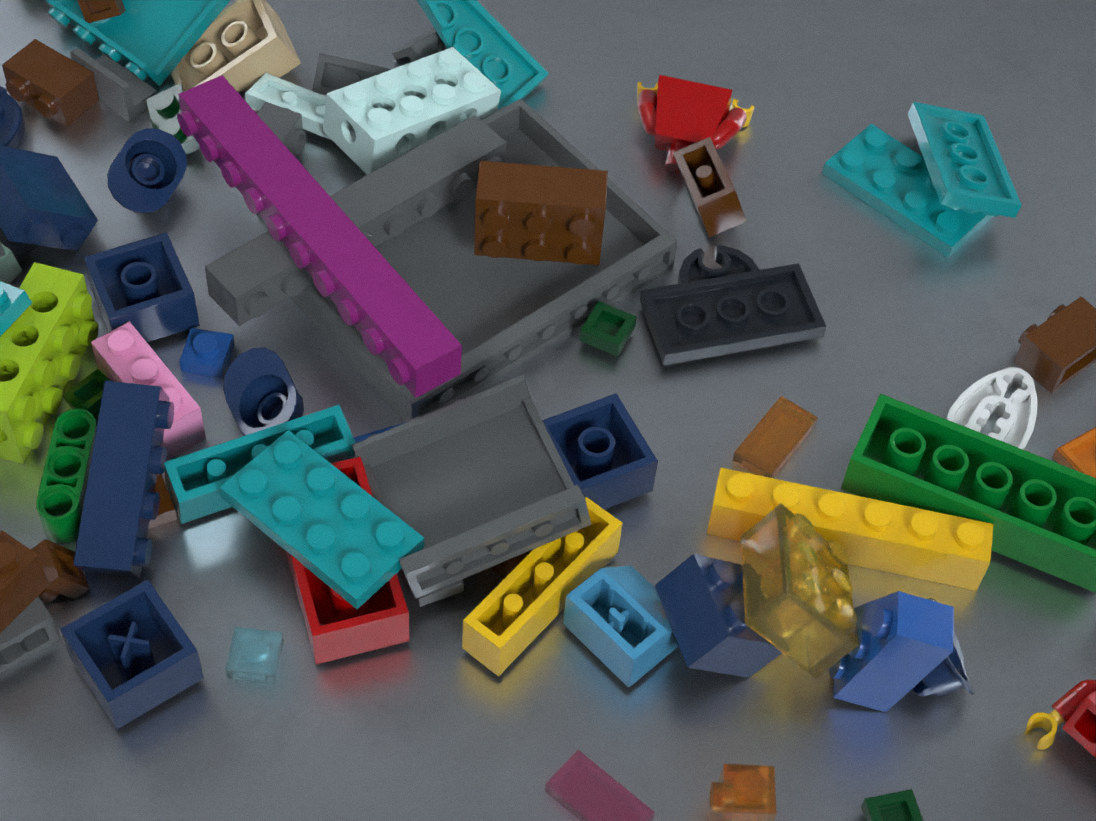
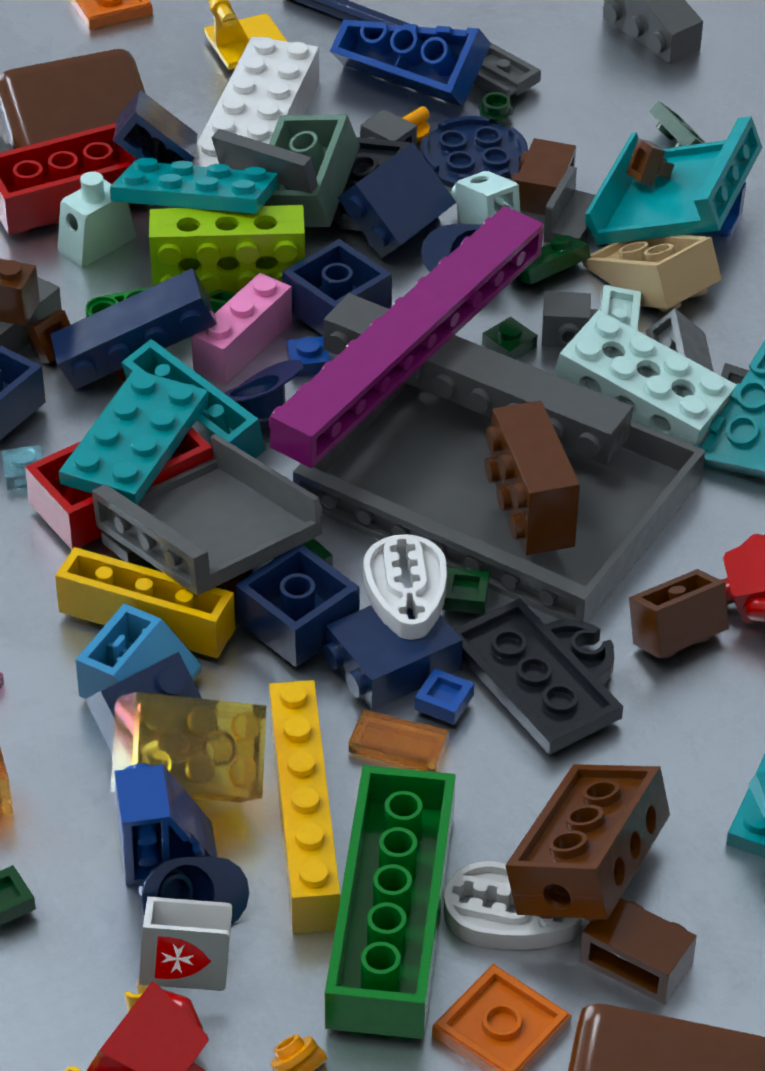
camera: 75 degrees right, 10 degrees down
none -> piece [139,896,233,991]
none -> dark blue brick [323,605,463,711]
none -> white piece [363,534,447,640]
none -> blue plate [414,668,474,725]
none -> light aqua torso [451,171,520,224]
none -> reddish brown brick [505,764,670,921]

